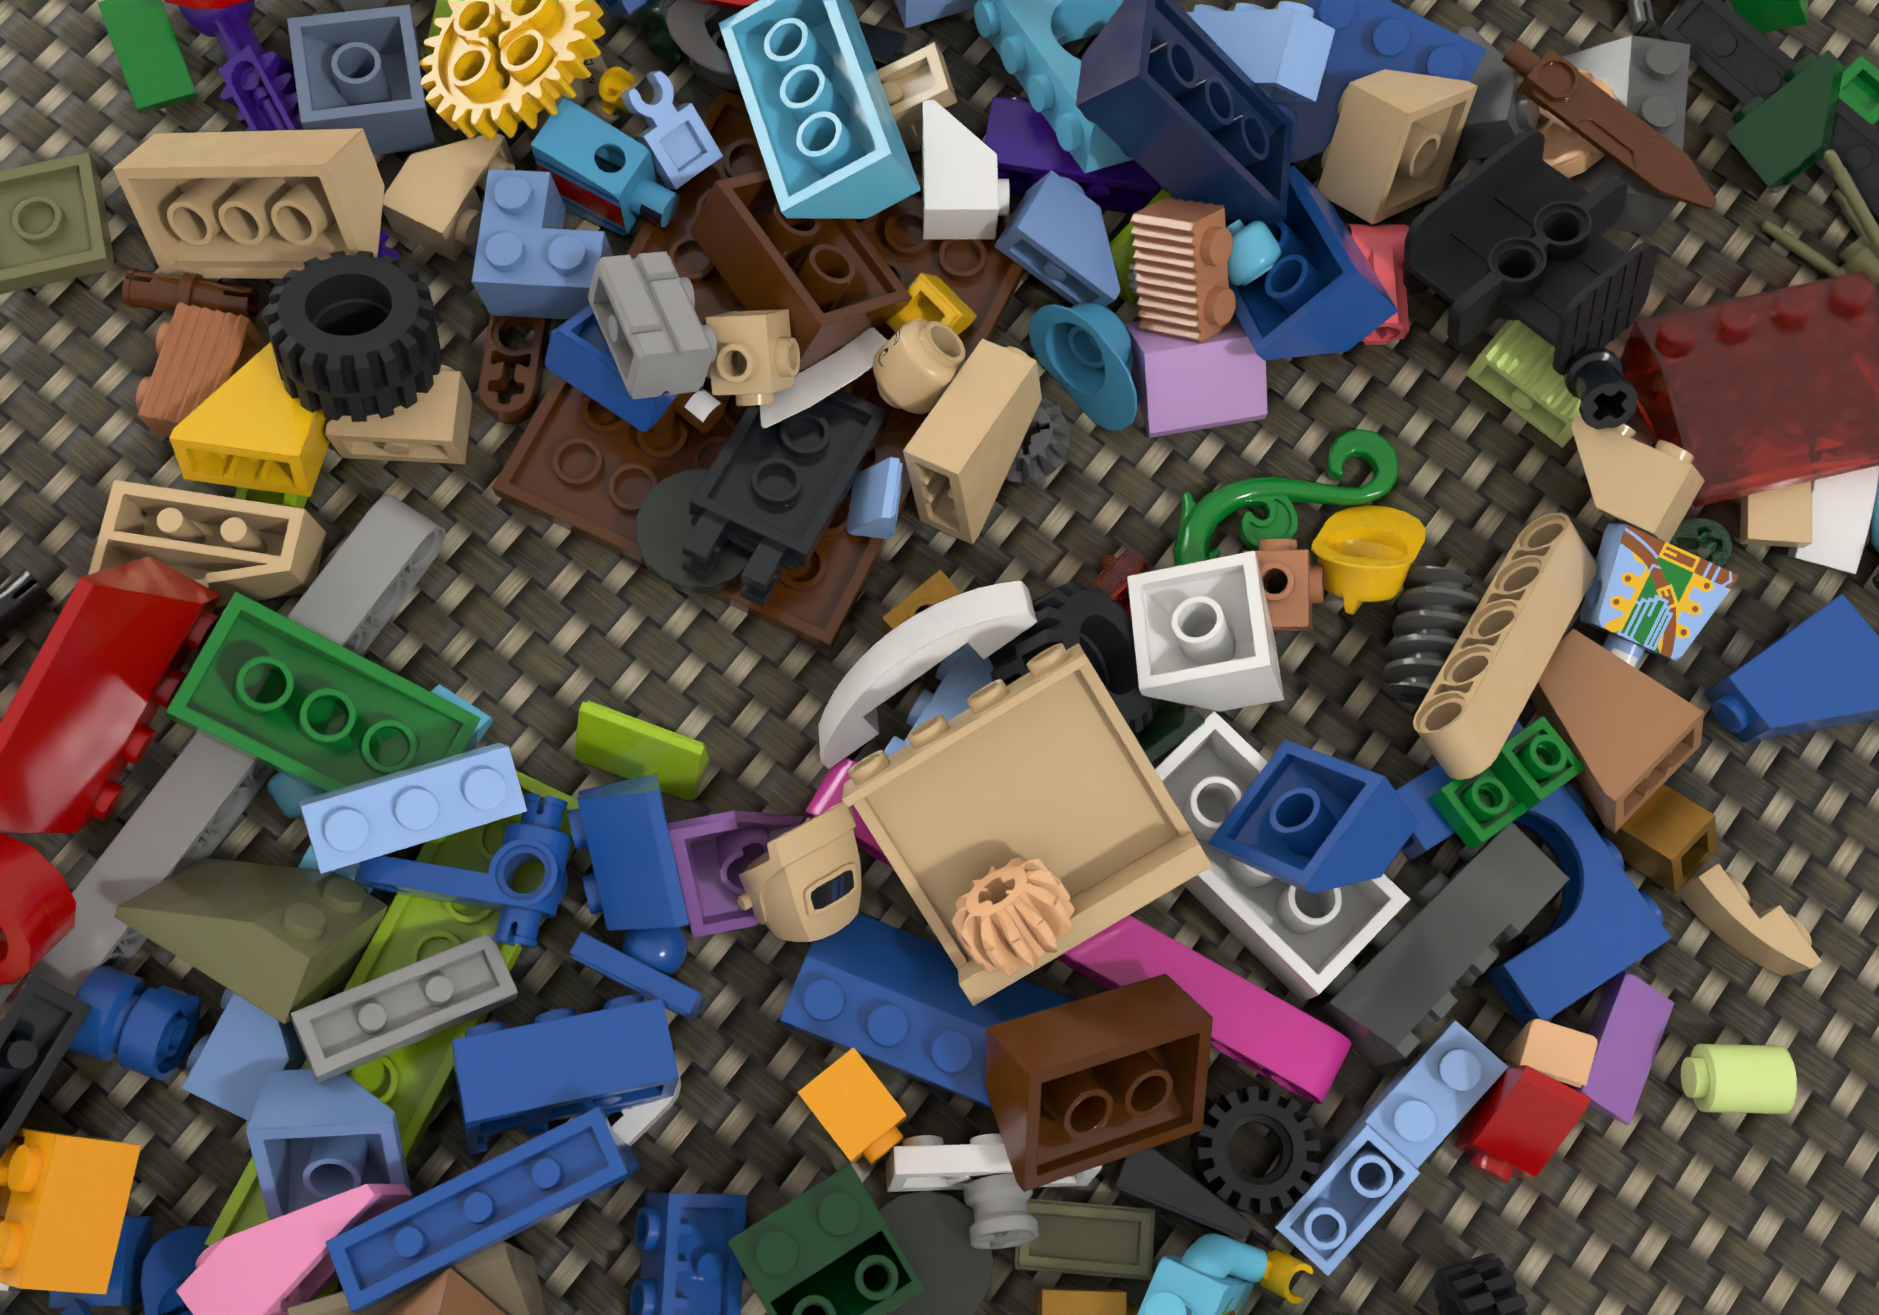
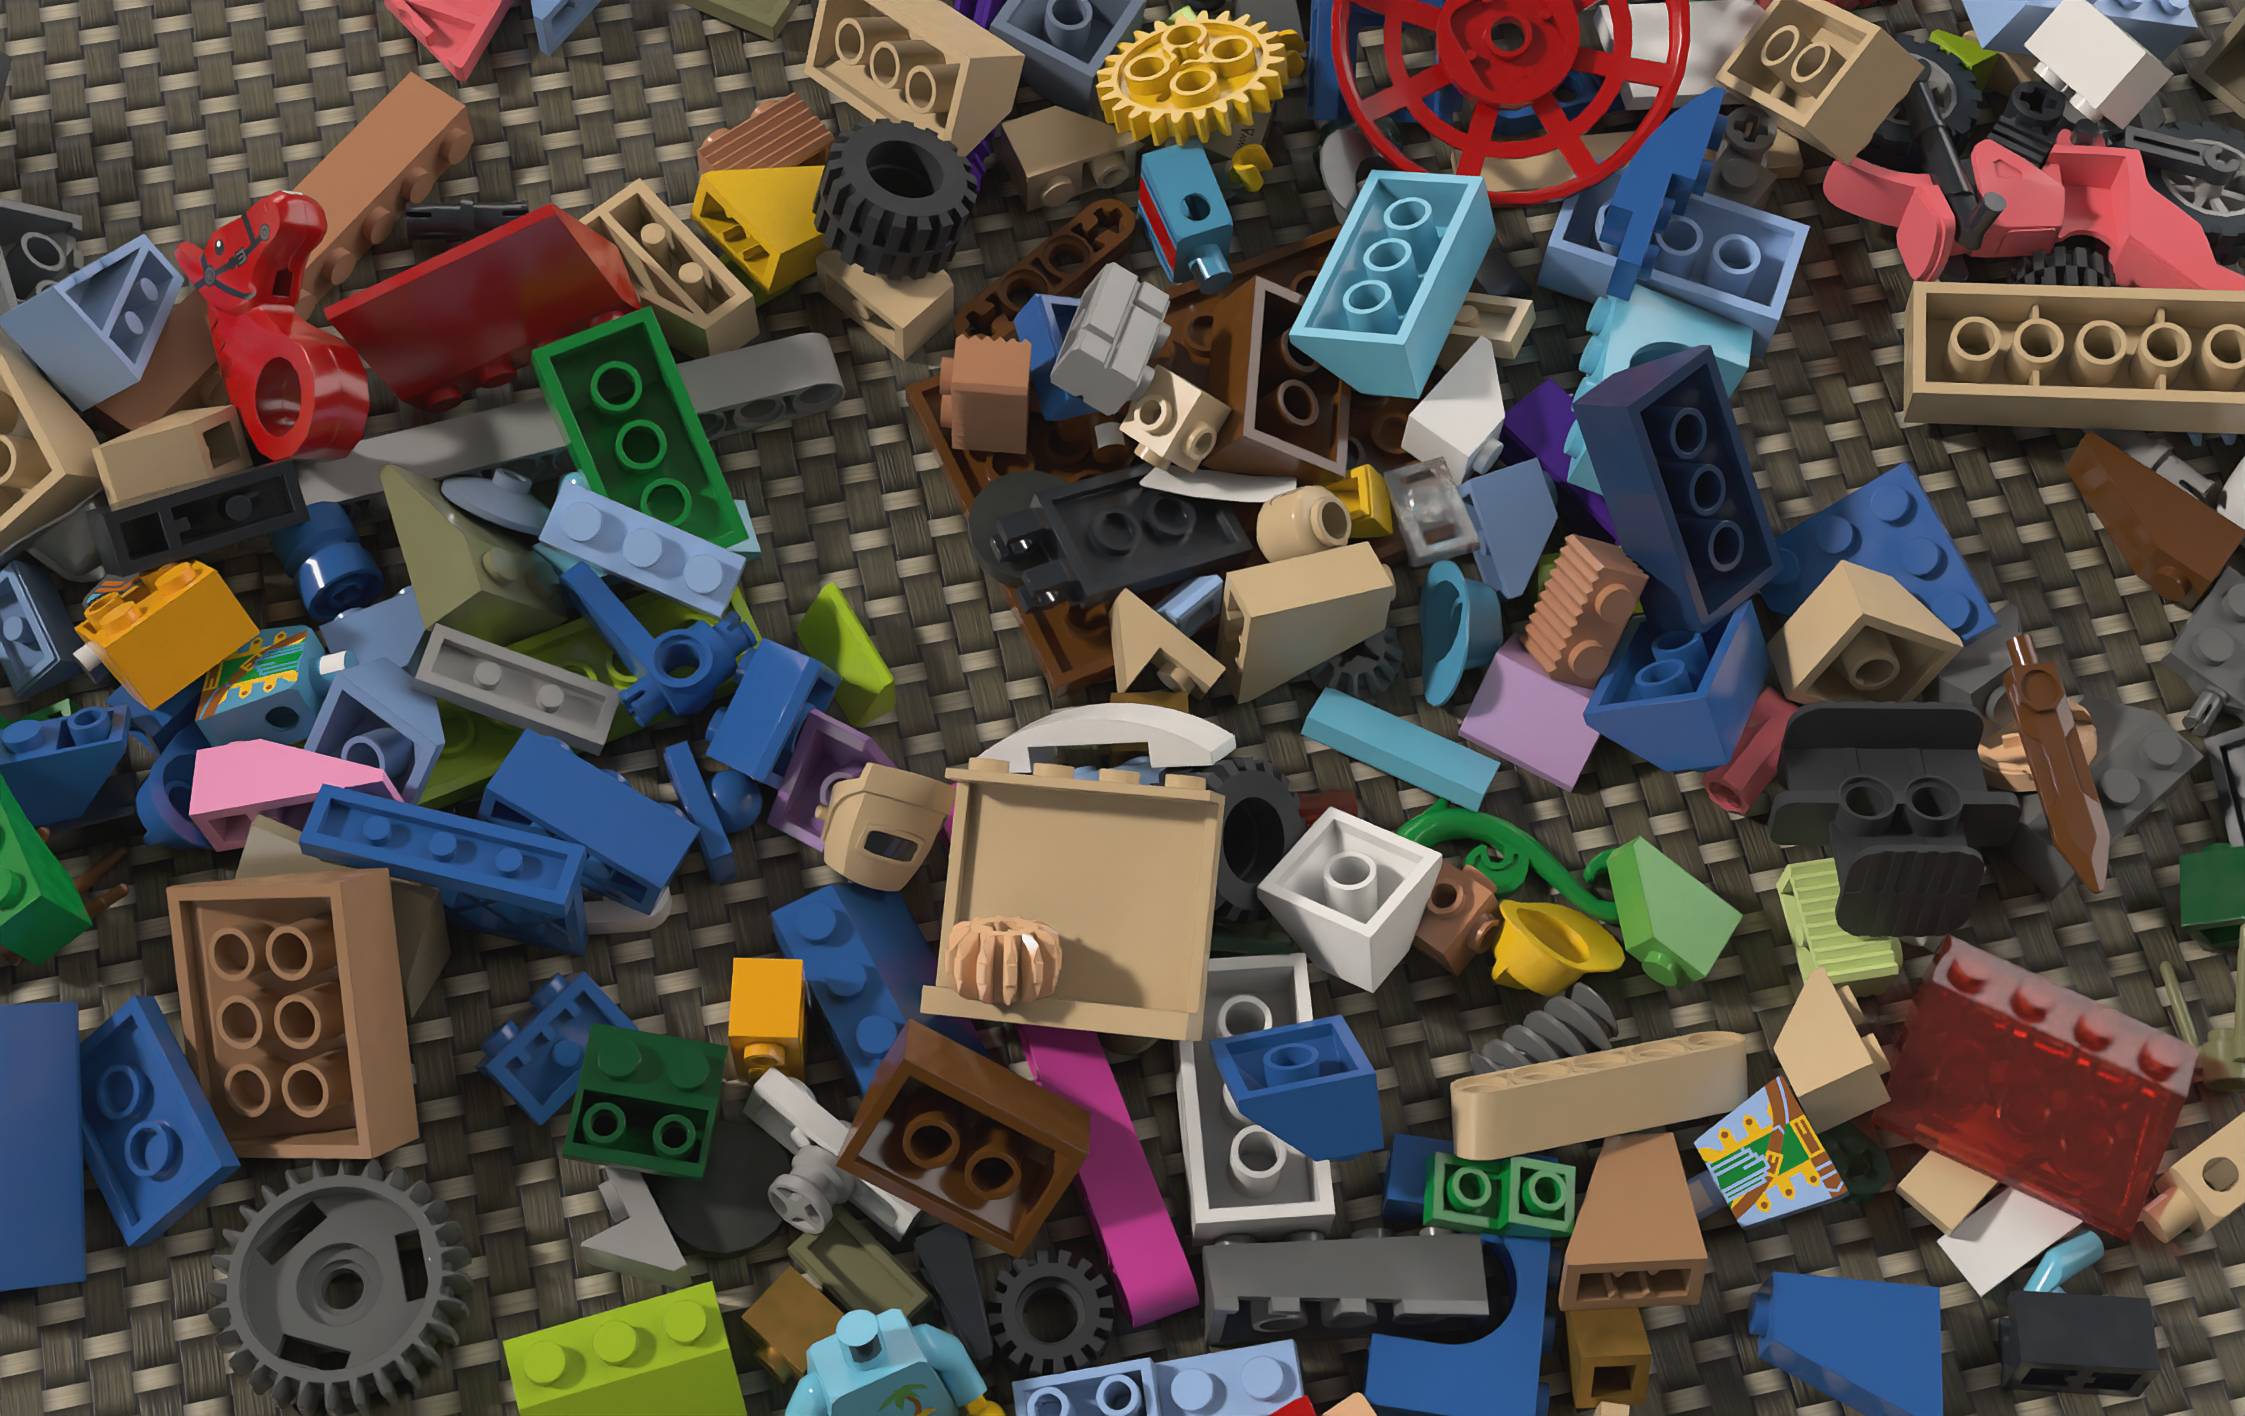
camera: 40 degrees right, 10 degrees down
reddish brown pin [122,268,259,324] -> none
medium blue brick [471,169,614,319] -> none
light blue plate [621,71,723,189] -> none
light blue slope [1186,1,1335,102] -> none
medium azure piece [1226,219,1282,287] -> none
black bush [1564,348,1638,429] -> none
none -> dark azure torso [195,625,359,747]
none -> sand blue dish [441,468,551,536]
none -> nougat brick [940,334,1032,454]
none -> tan slope [1109,588,1226,701]
none -> medium azure tile [1301,686,1501,812]
none -> clear slope [1384,456,1481,567]
none -> bright green slope [1606,836,1743,990]

